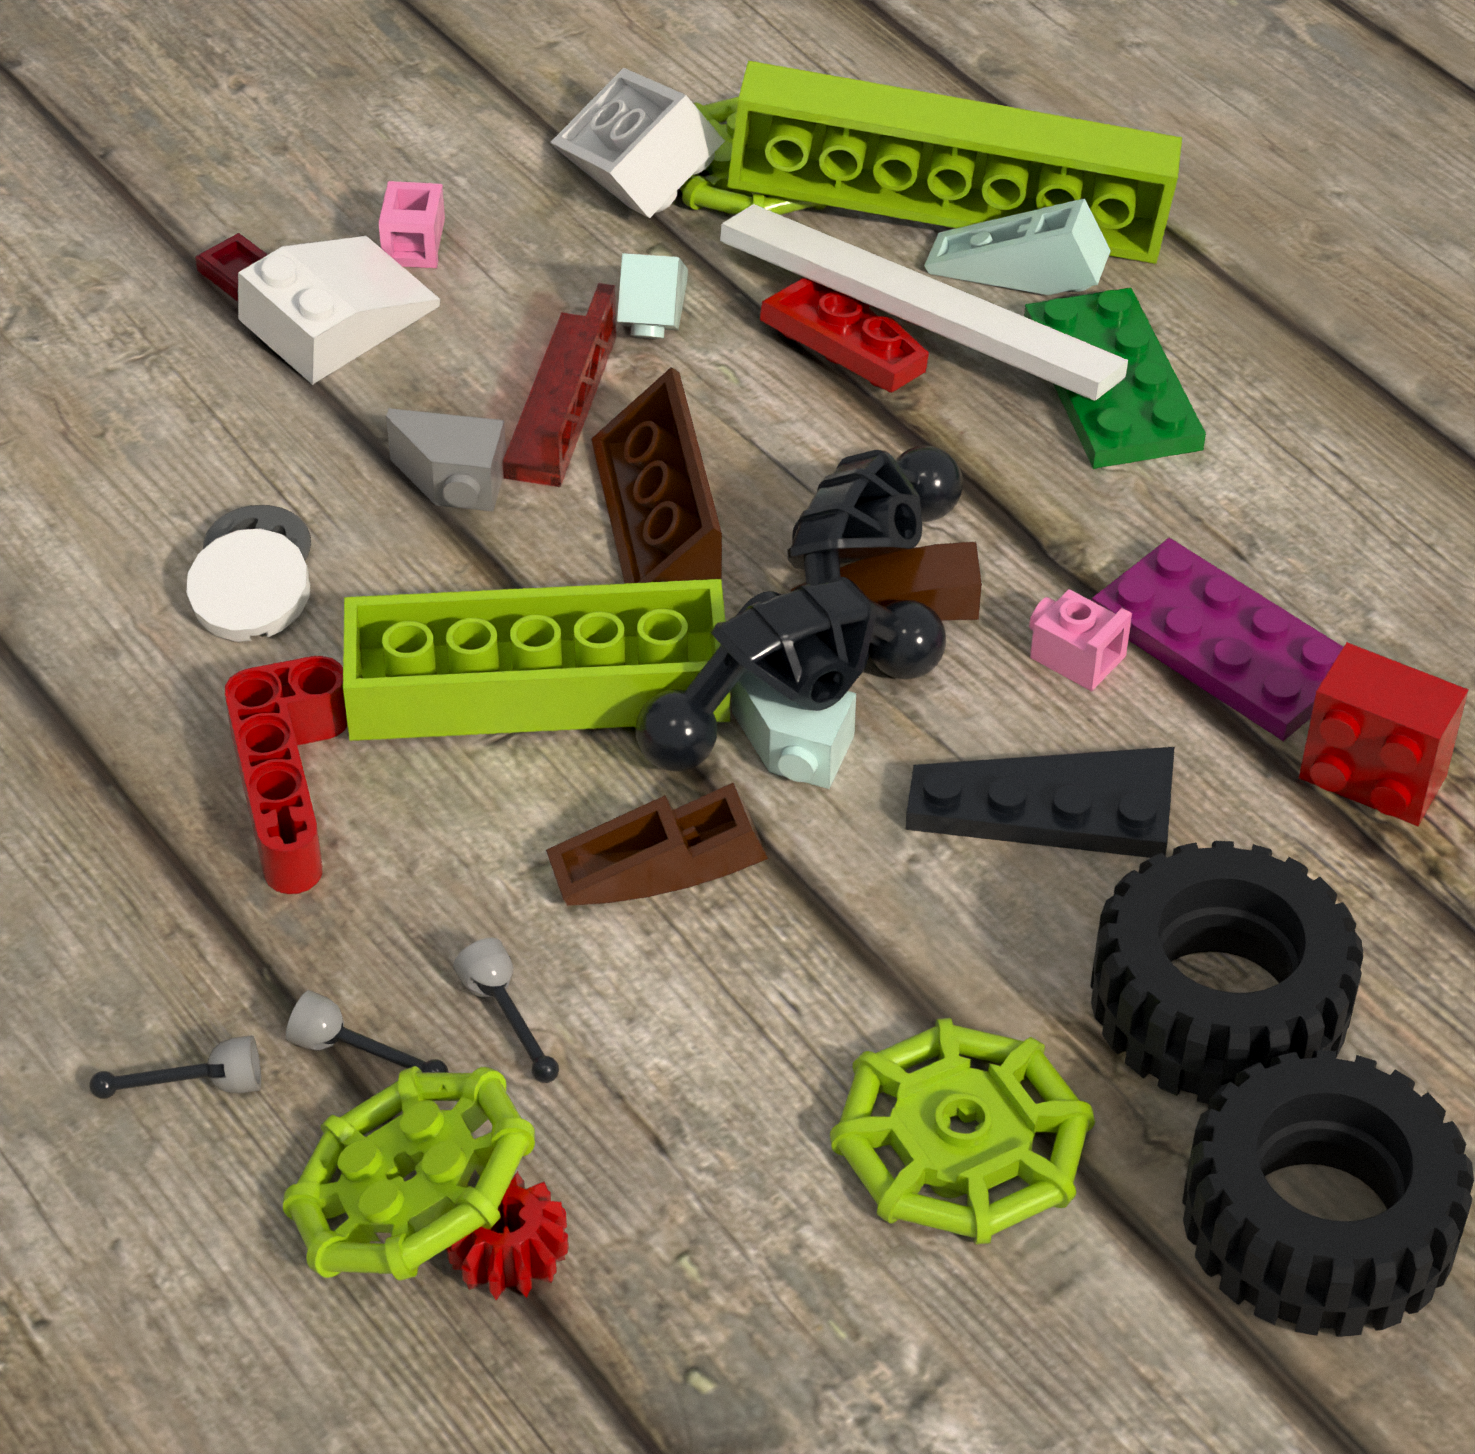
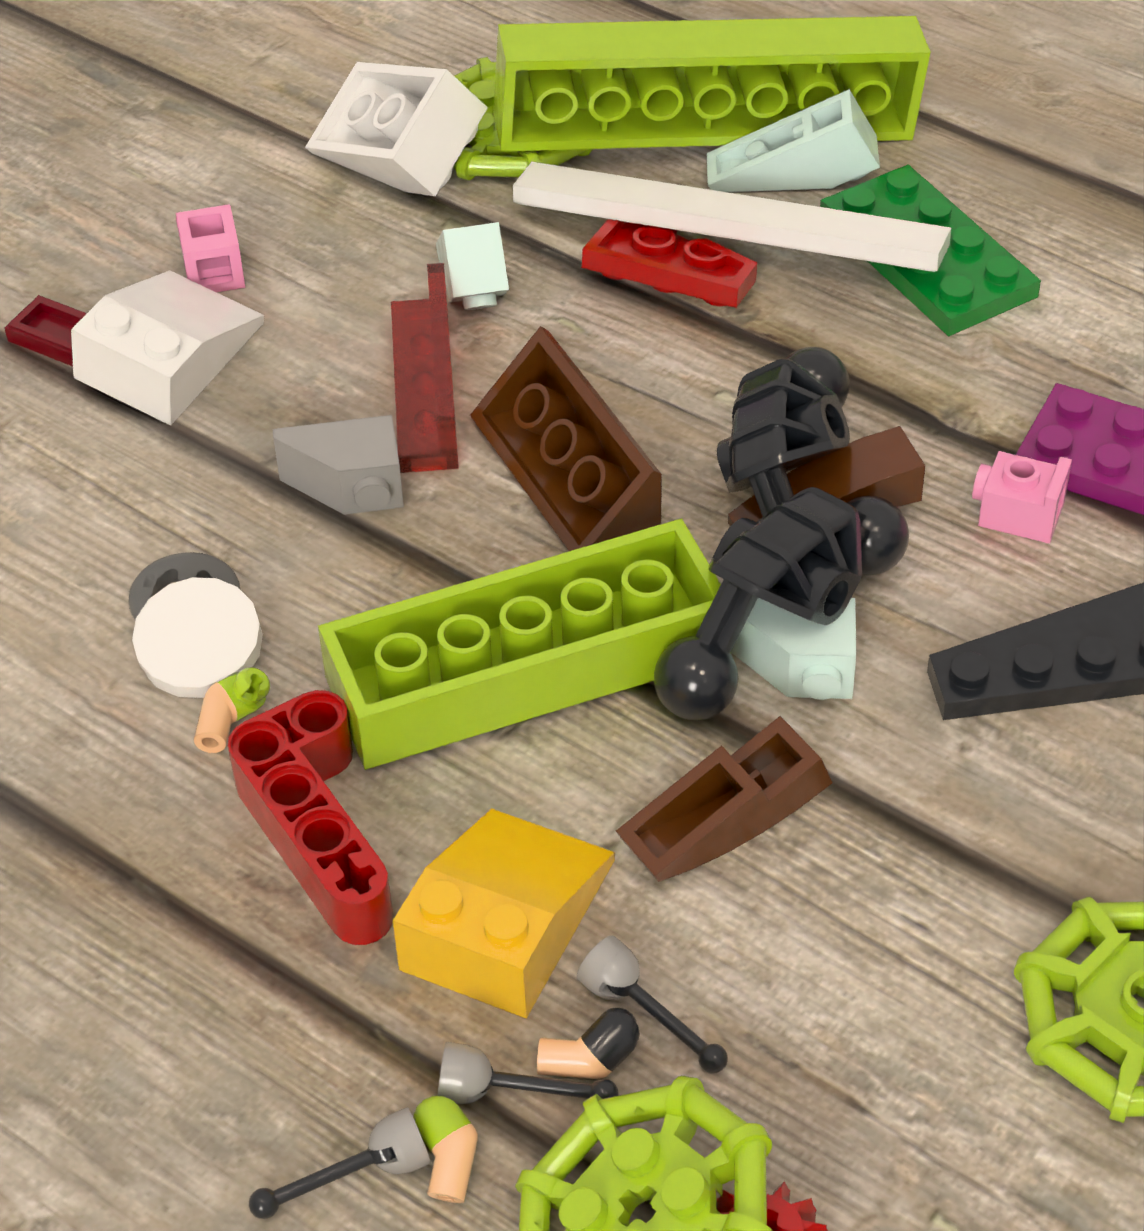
camera: 15 degrees left, 0 degrees up
none -> arm [194,667,270,753]
none -> yellow slope [393,808,615,1019]
none -> arm [413,1096,478,1203]
none -> arm [537,1007,640,1080]

